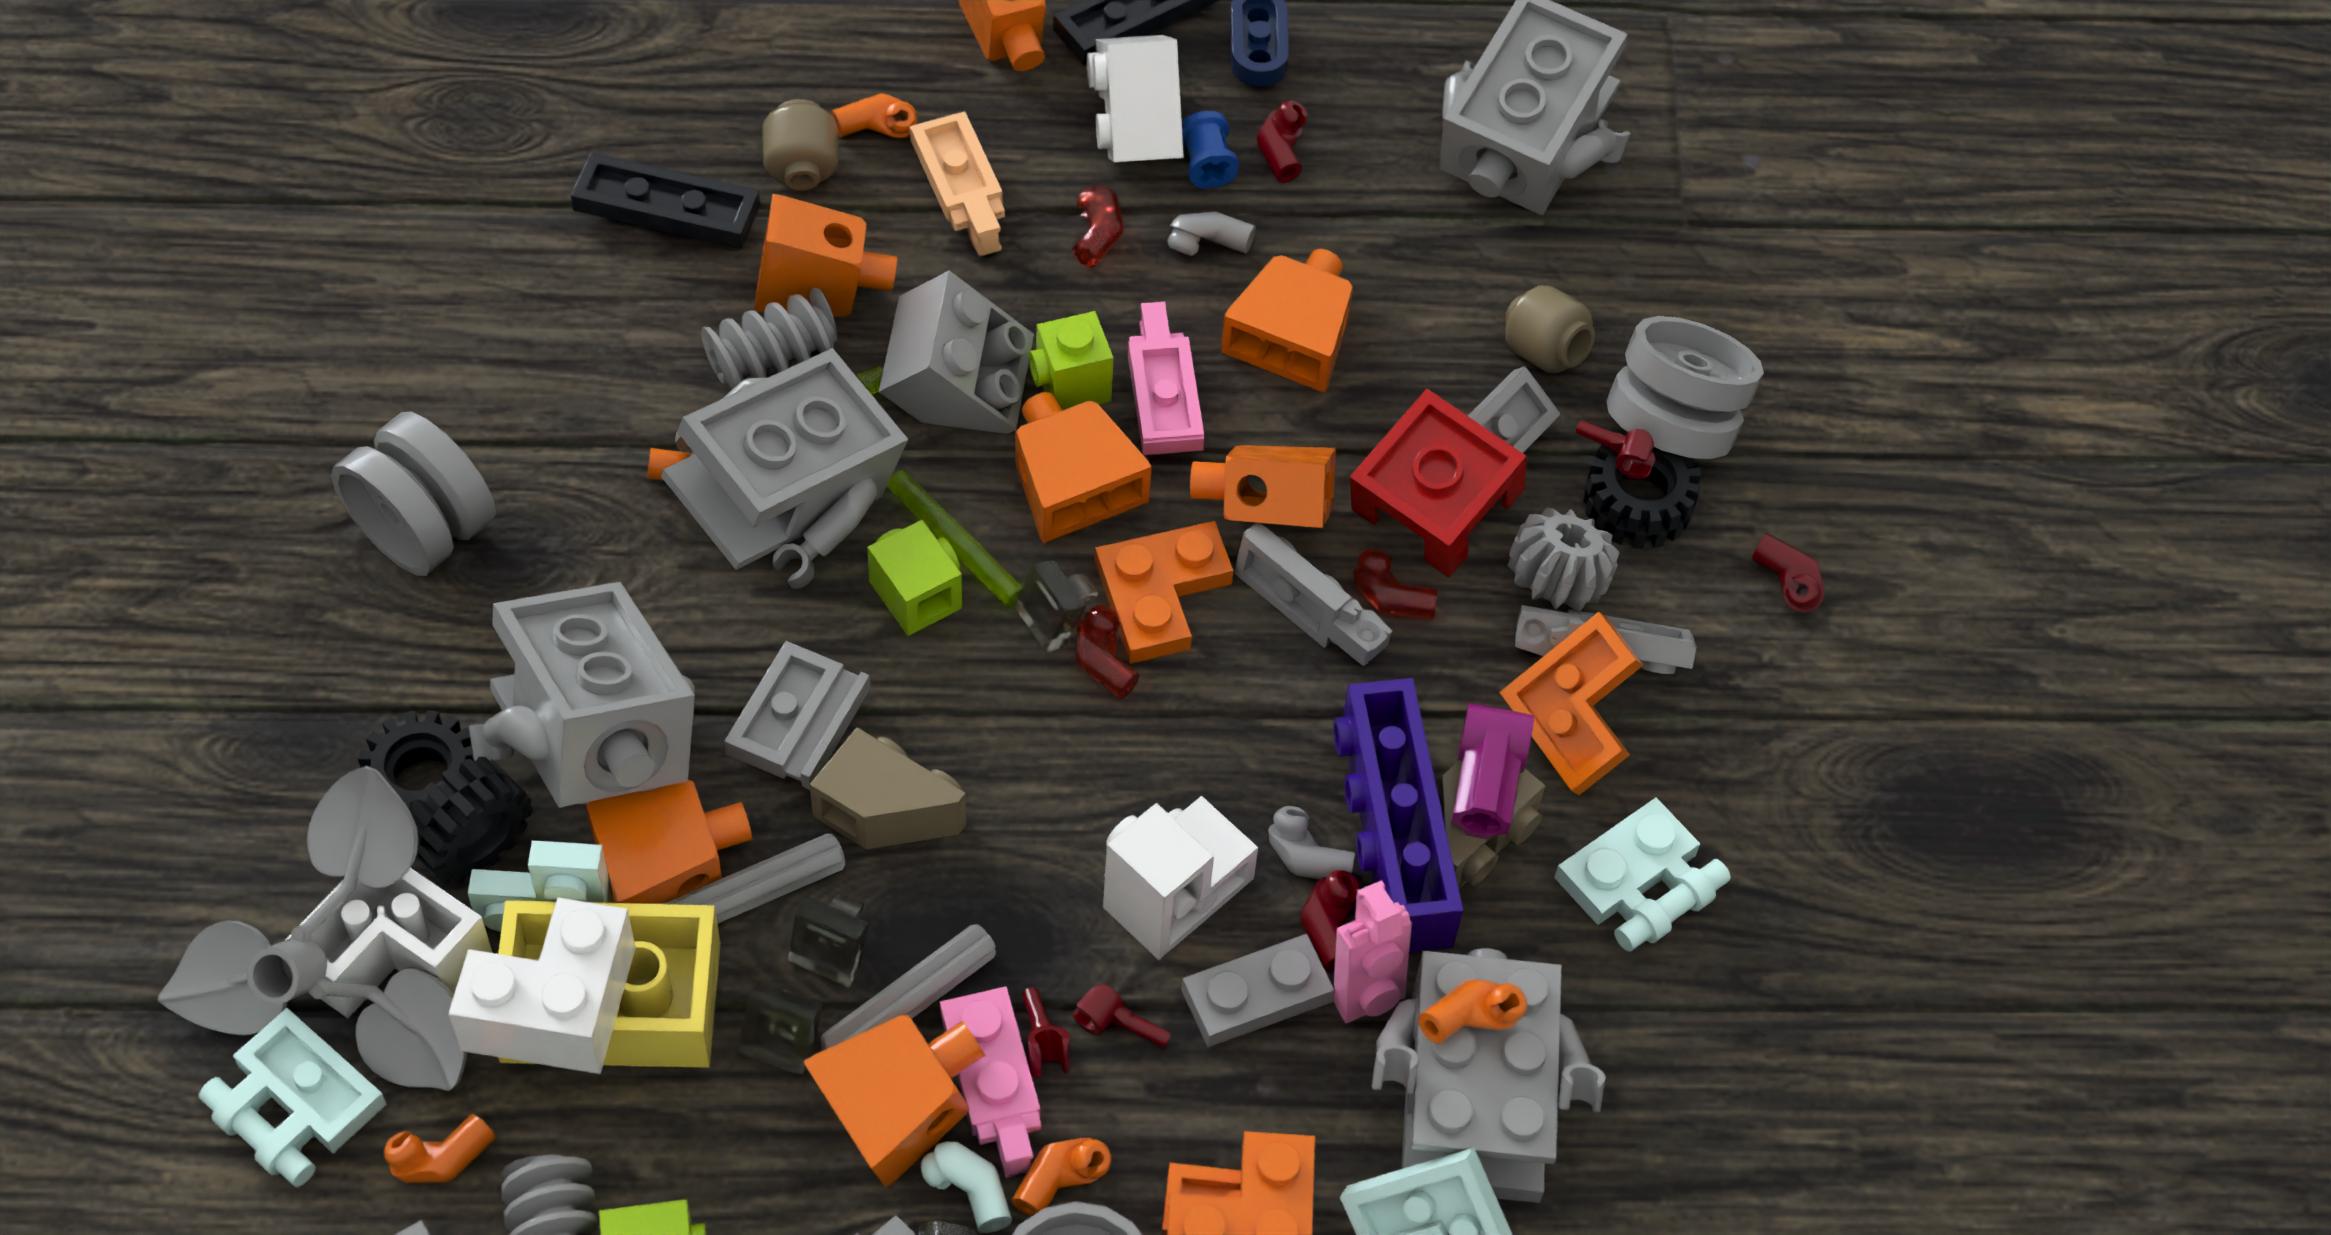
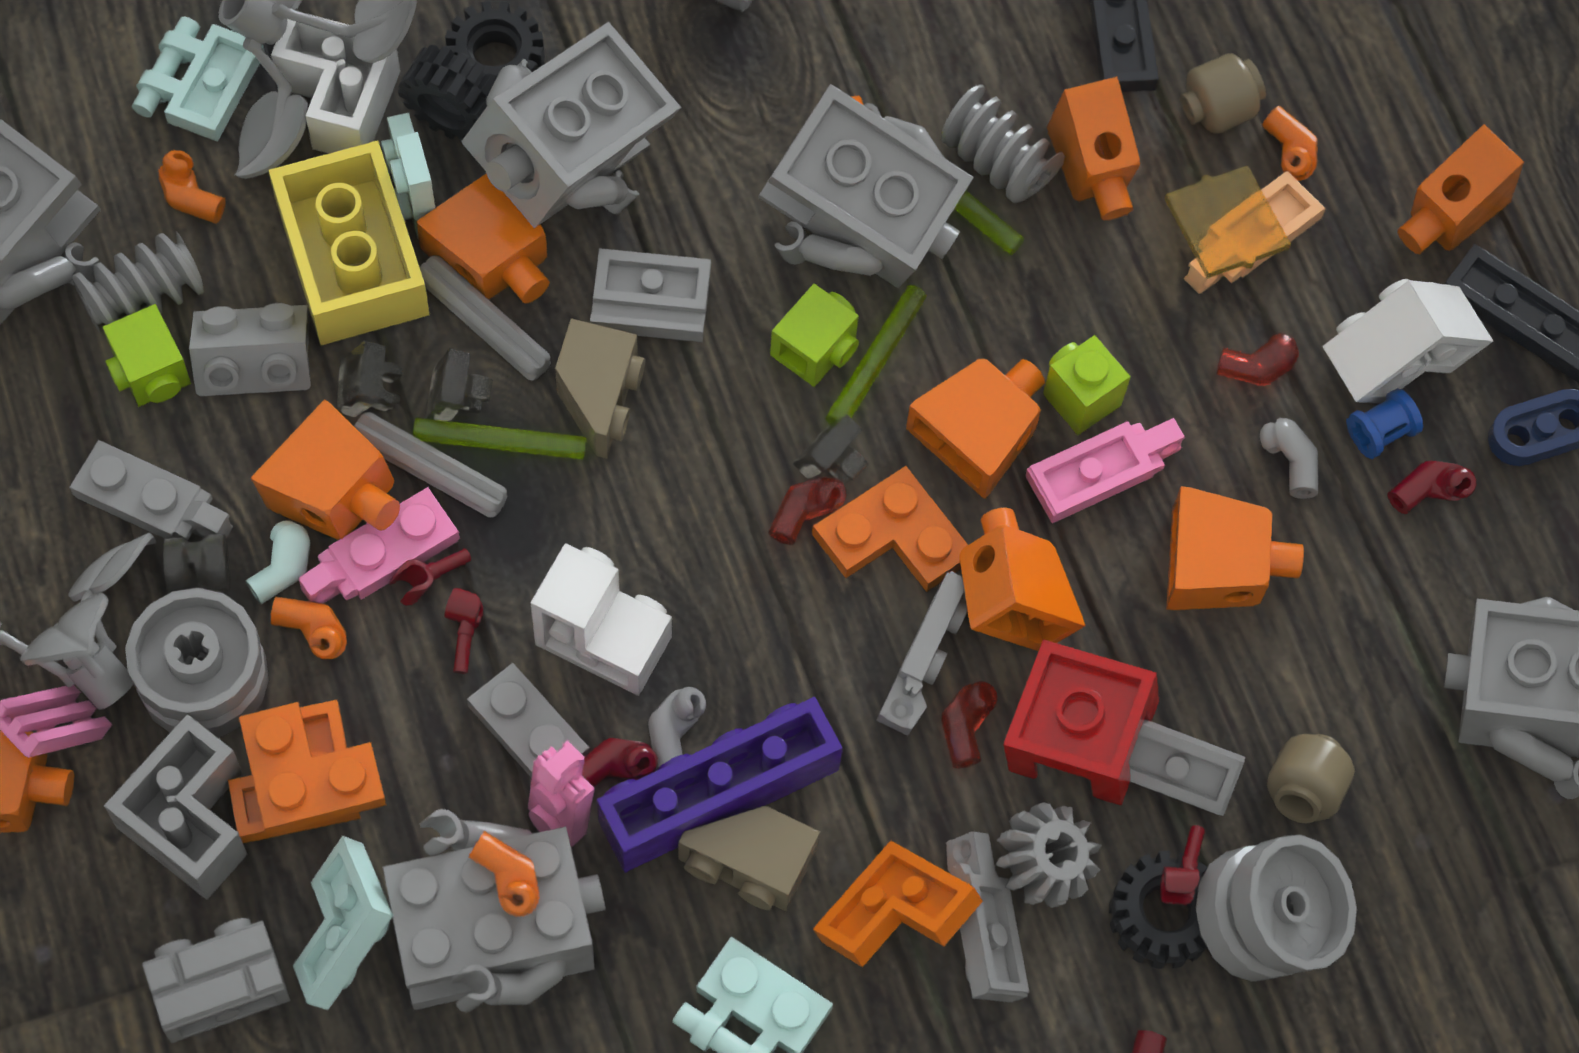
camera: 70 degrees right, 10 degrees up
white brick [448,897,636,1074] -> none
light grey slope [879,270,1034,434] -> none
magenta piece [1451,702,1534,839] -> none
none -> light grey bracket [189,303,311,396]
none -> clear neon green bar [413,417,587,460]
none -> clear yellow piece [1164,165,1291,278]

